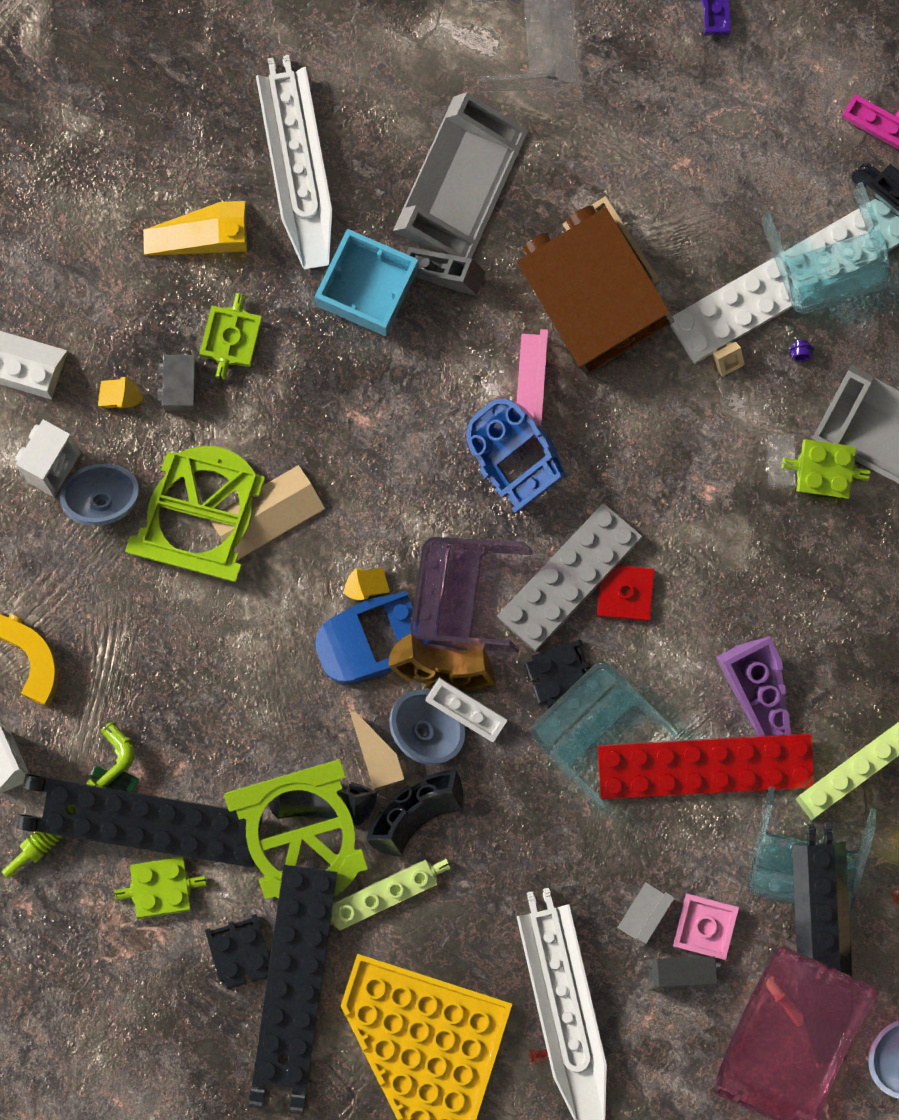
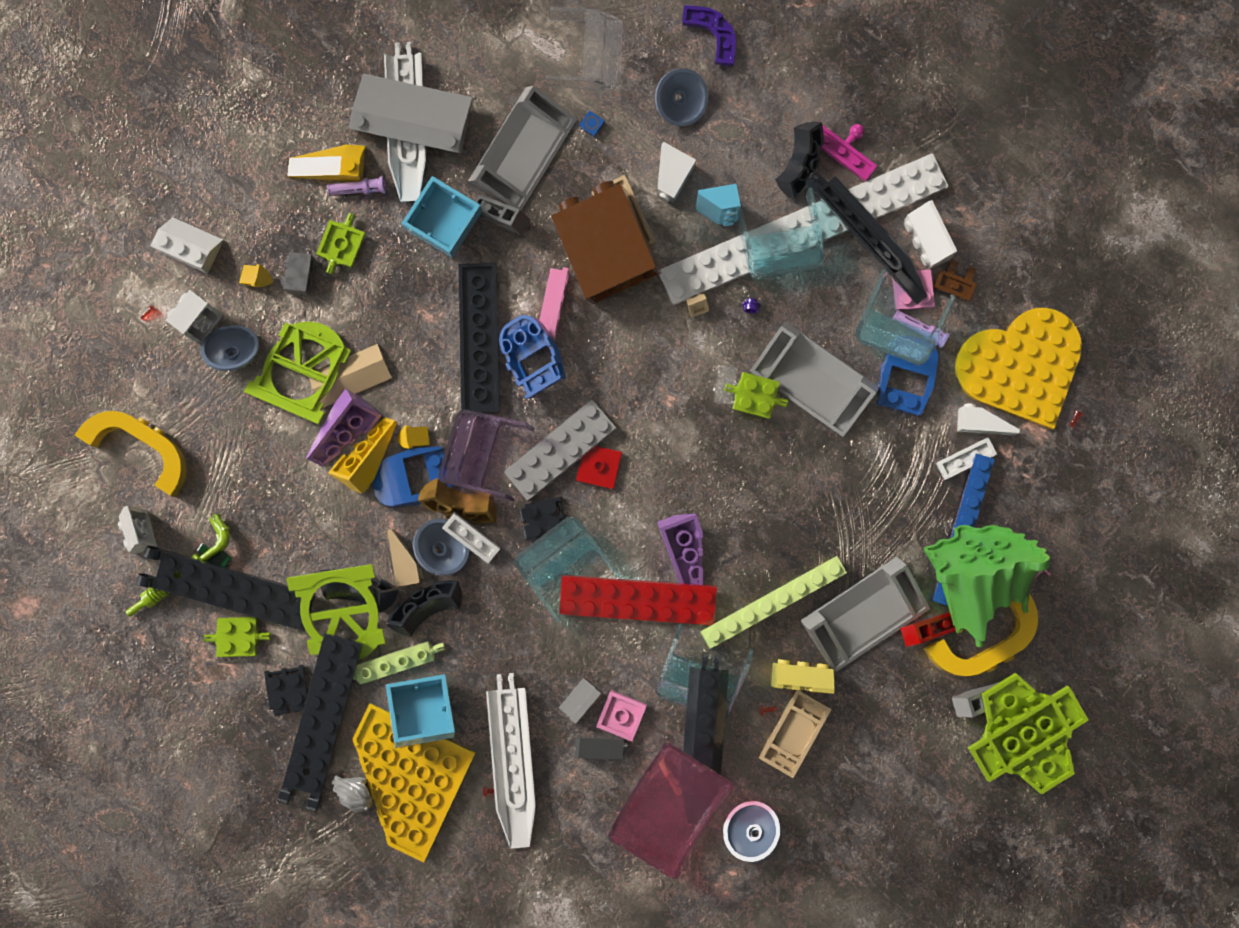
camera: 10 degrees right, 5 degrees up
none -> medium lavender wedge [306,389,382,467]
none -> lavender pin [327,176,386,196]
none -> yellow wedge [328,417,397,494]
none -> light grey hair [331,775,373,813]
none -> light grey slope [349,73,473,153]
none -> medium azure container [386,674,455,748]
none -> black plate [458,263,500,414]
none -> blue tile [579,110,605,137]
none -> sand blue dish [655,68,709,126]
none -> white slope [657,142,696,203]
none -> medium azure slope [696,184,741,226]
none -> black brick [775,121,824,199]

